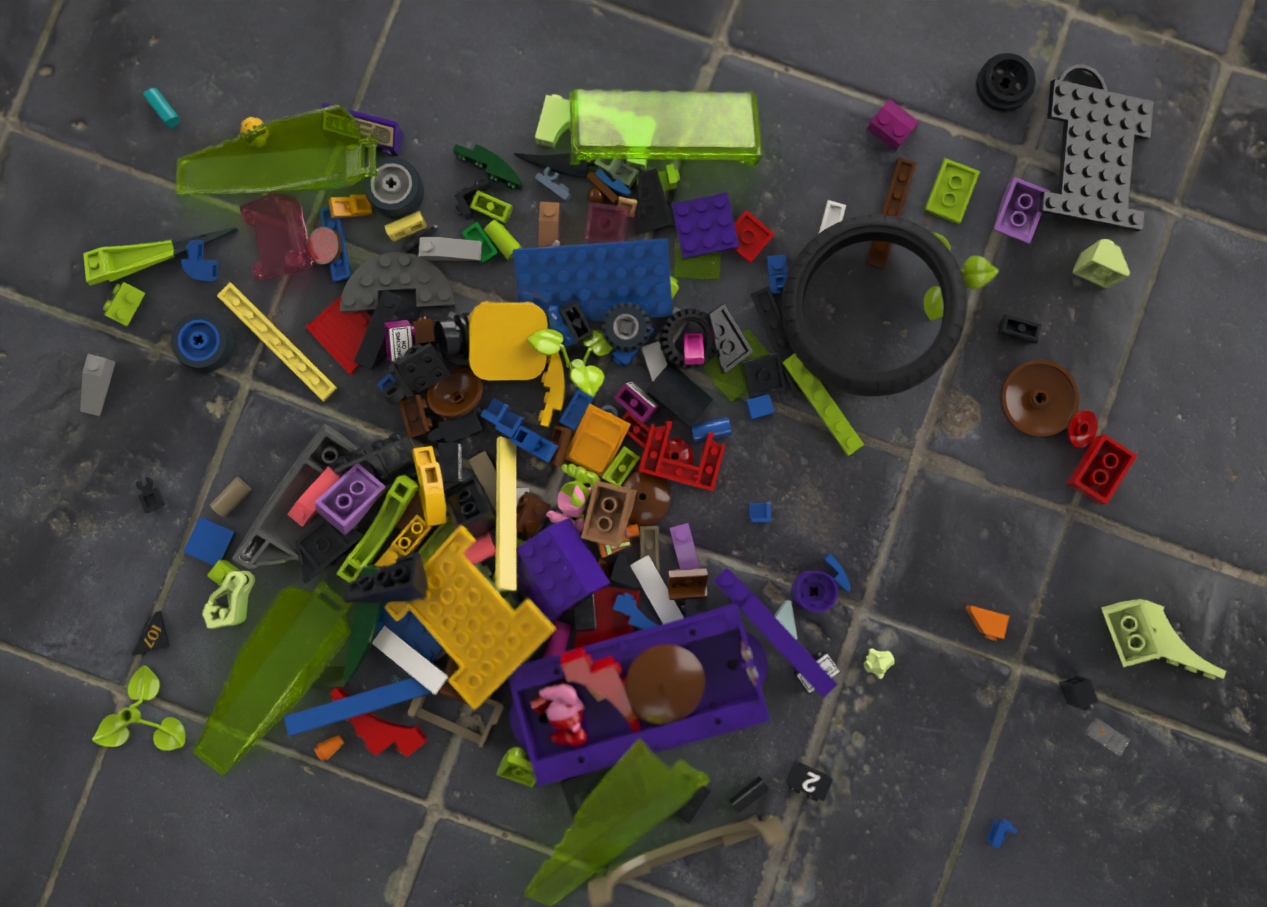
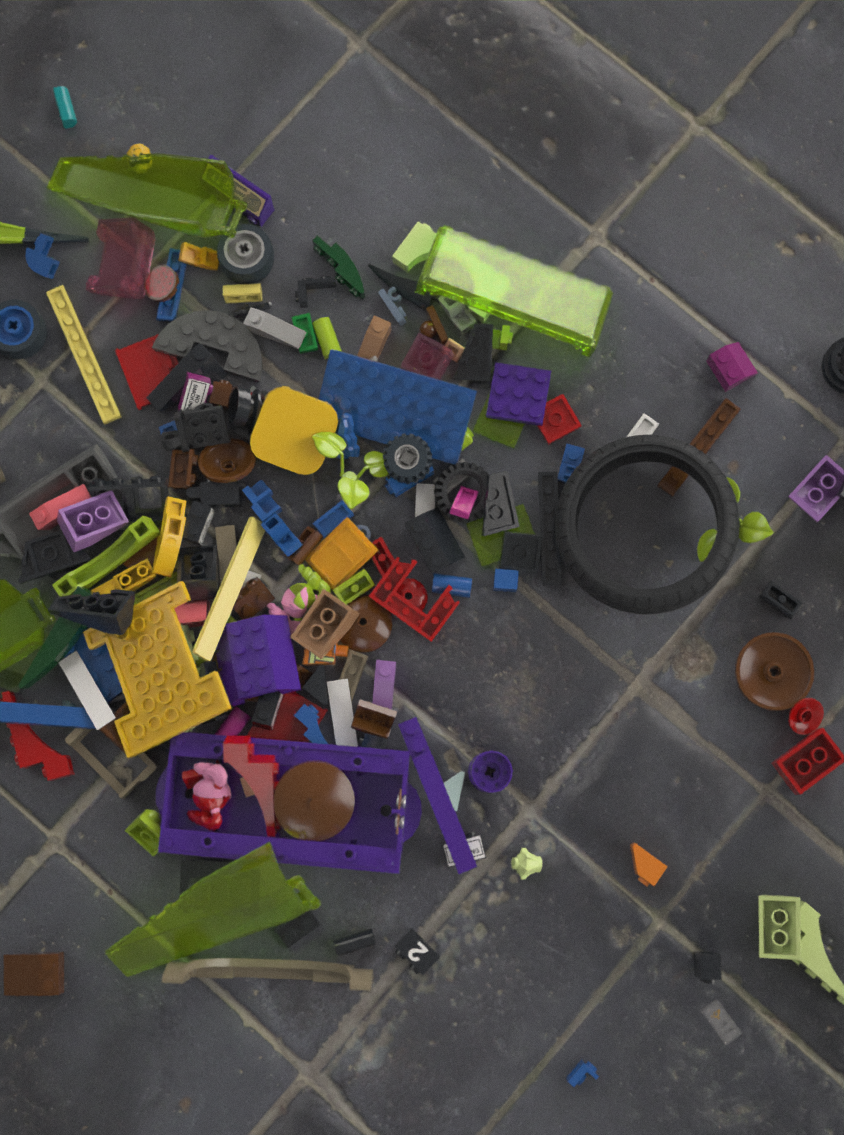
camera: 20 degrees right, 5 degrees down
lime brick [470,190,513,223] -> none
yellow slope [538,352,565,428] -> none
black brick [559,299,594,342] -> none
blue slope [595,168,631,198] -> none
magenta brick [614,381,660,423] -> none
blue panel [749,503,771,523] -> none
lime plate [782,353,864,456] -> none
blue slope [823,554,851,592] -> none
lime tile [924,158,980,225] -> none

